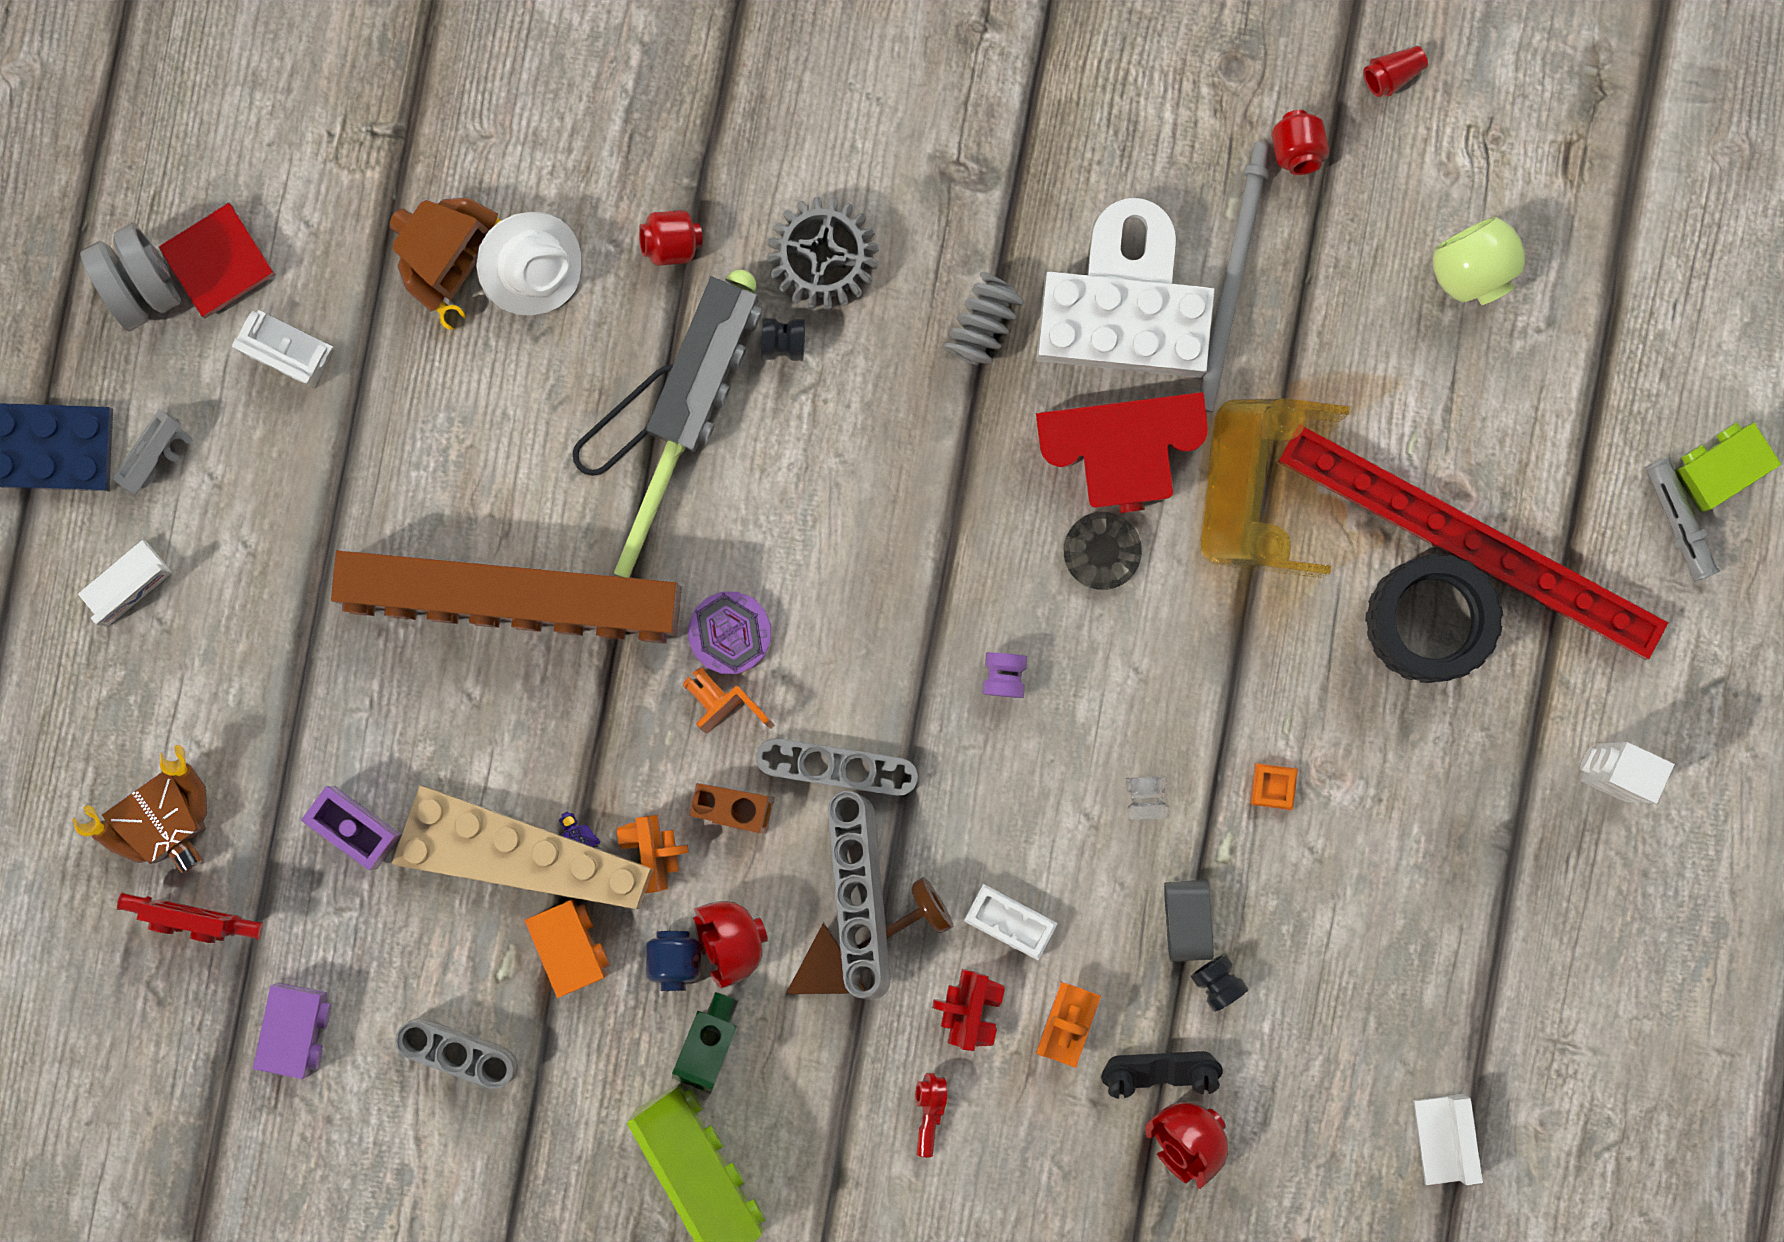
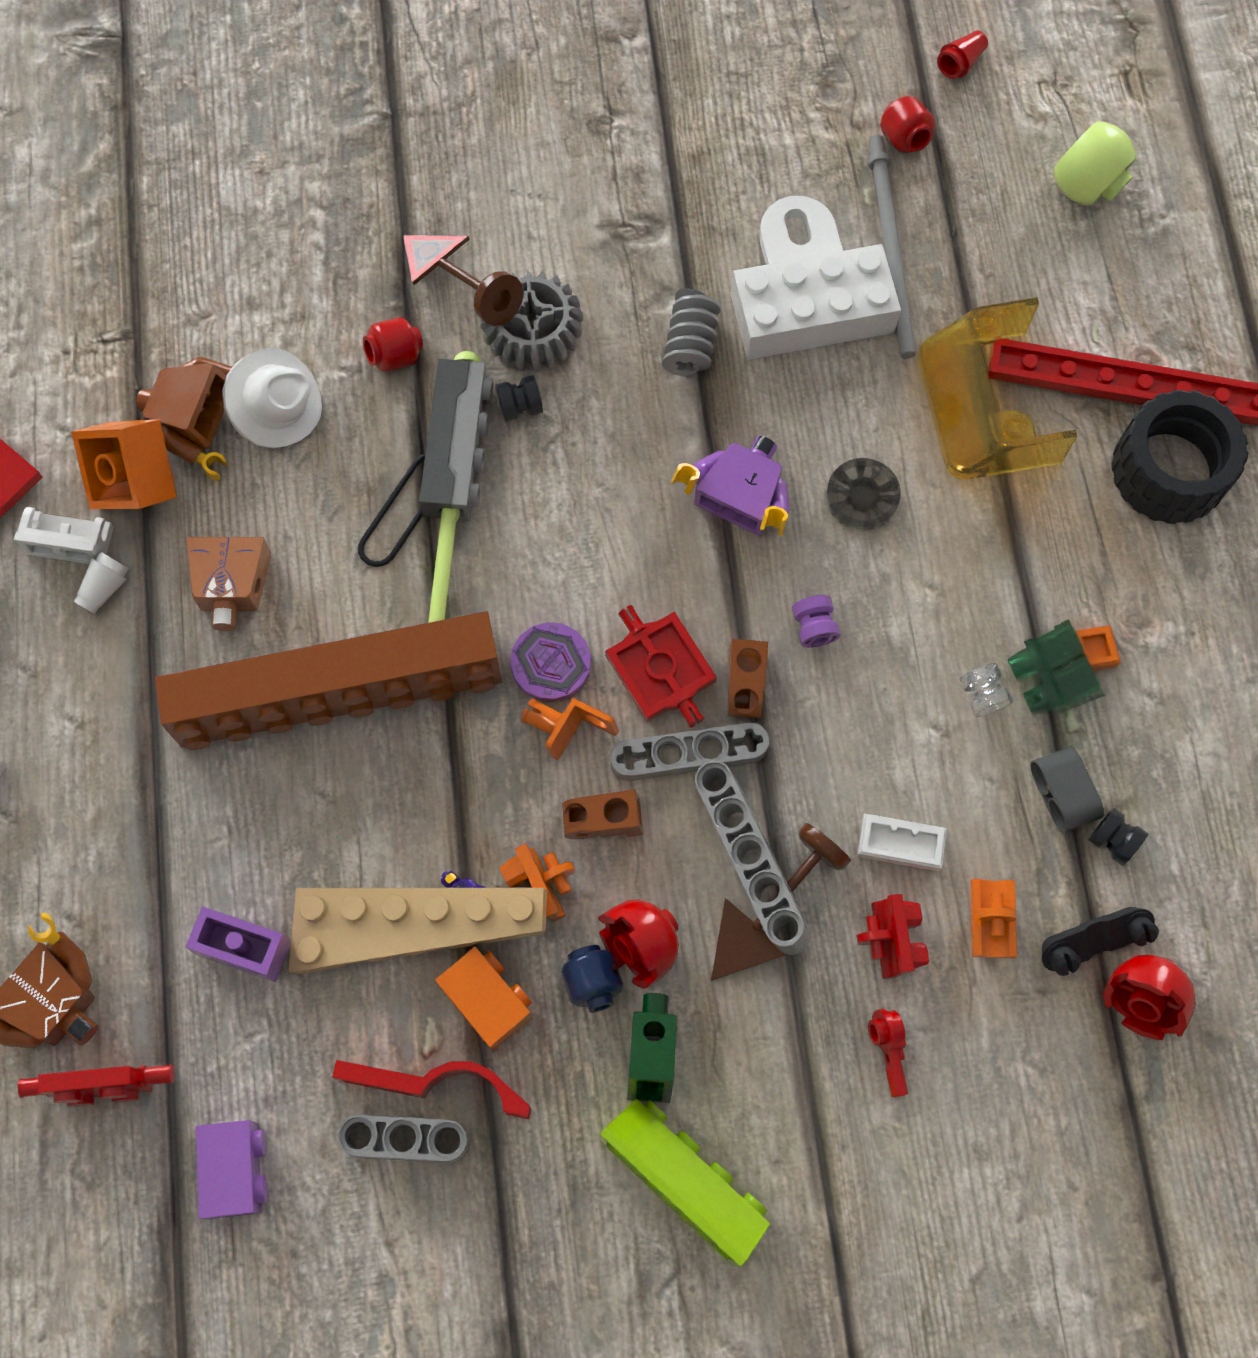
camera: 15 degrees left, 15 degrees down
red brick [1036,392,1208,513] -> none
none -> orange slope [71,419,177,509]
none -> white cone [74,552,129,614]
none -> nougat torso [186,537,271,631]
none -> red piece [332,1060,531,1119]
none -> reddish brown piece [403,235,523,326]
none -> red plate [605,605,717,728]
none -> medium lavender torso [671,436,790,536]
none -> dark orange leg [727,639,768,718]
none -> clear green hips [1007,619,1105,715]

